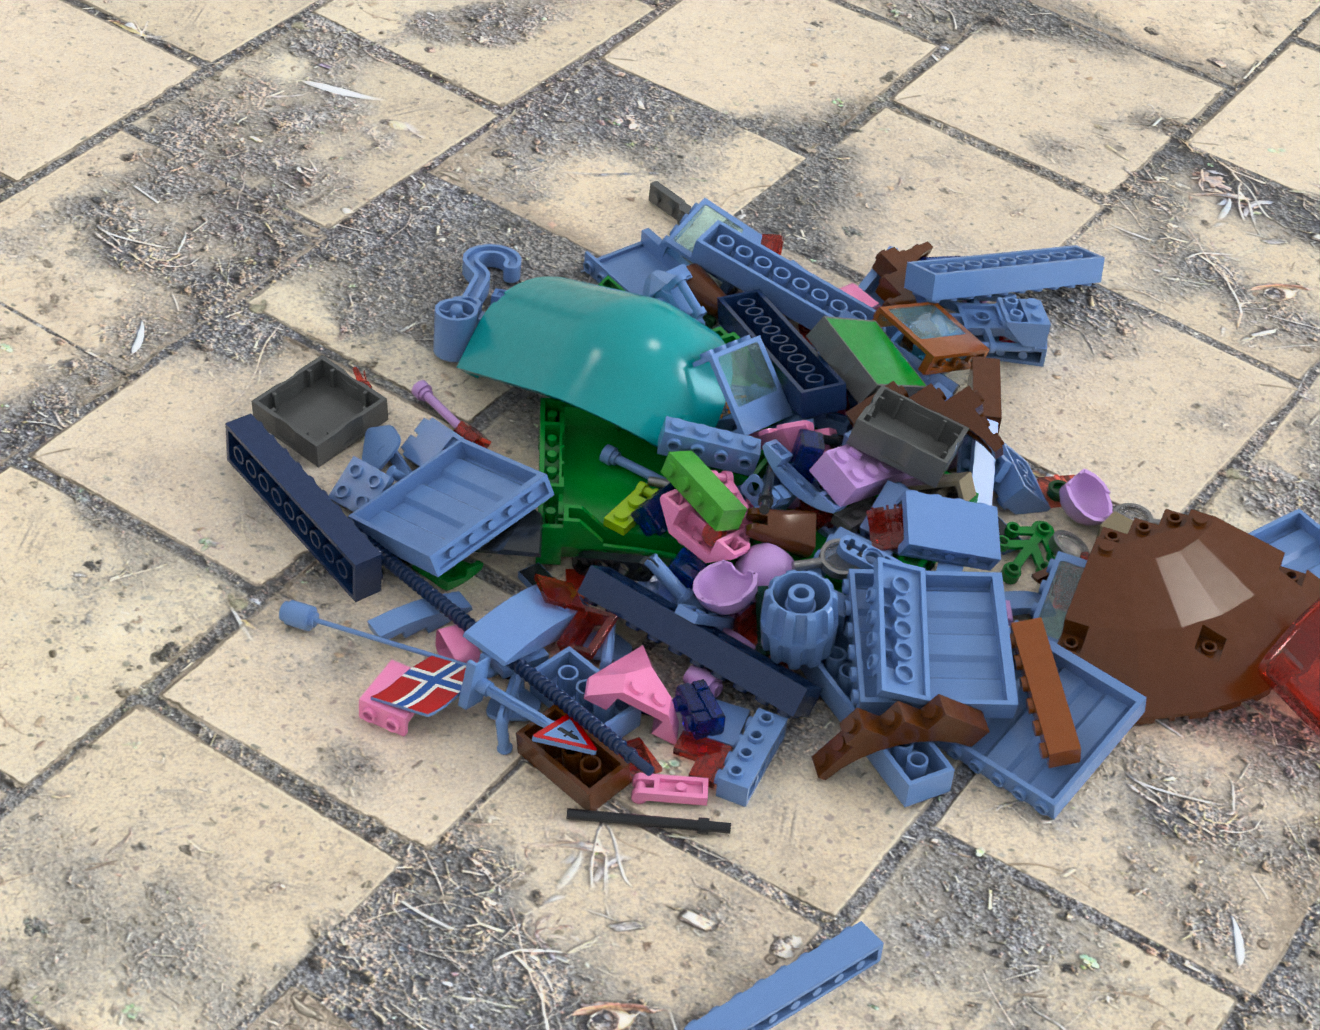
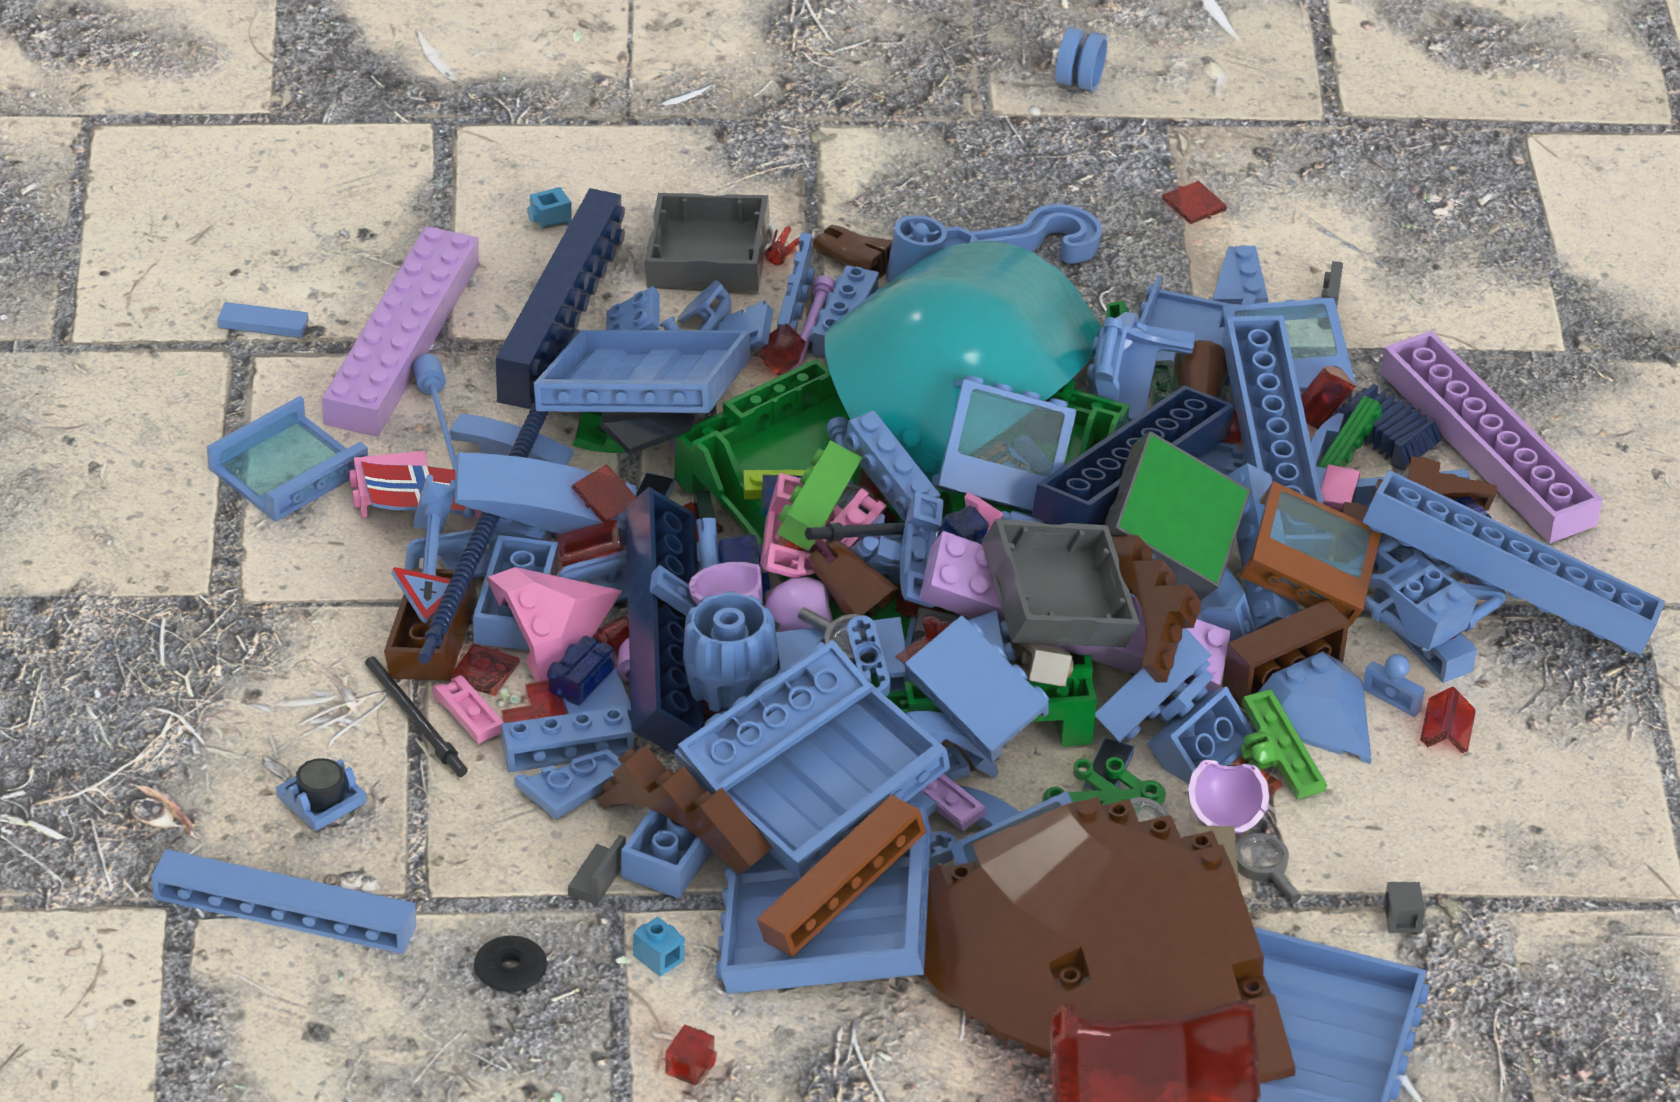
camera: 55 degrees right, 0 degrees up
none -> panel [207,396,368,522]
none -> medium blue tile [217,302,309,338]
none -> piece [276,758,367,831]
none -> lavender brick [322,226,479,437]
none -> black wheel [474,935,547,992]
none -> medium blue wing [514,749,621,820]
none -> dark azure brick [527,187,572,228]
none -> dark grey panel [568,835,626,905]
none -> clear red brick [593,616,629,657]
none -> dark azure brick [633,916,685,977]
none -> clear red brick [665,1024,717,1086]
none -> medium blue wing [776,232,815,348]
none -> medium blue brick [809,265,879,358]
none -> reddish brown piece [813,225,892,279]
none -> medium blue wheel [1055,26,1108,92]
none -> clear red piece [1162,181,1227,224]
none -> medium blue wing [1212,245,1268,305]
none -> bright green plate [1241,689,1327,800]
none -> medium blue wedge [1245,651,1371,764]
none -> green piece [1317,395,1382,468]
none -> dark blue piece [1328,384,1442,468]
none -> medium blue plate [1363,654,1425,717]
none -> lavender brick [1381,330,1603,544]
none -> dark grey brick [1384,882,1425,933]
none -> clear red panel [1420,686,1476,753]

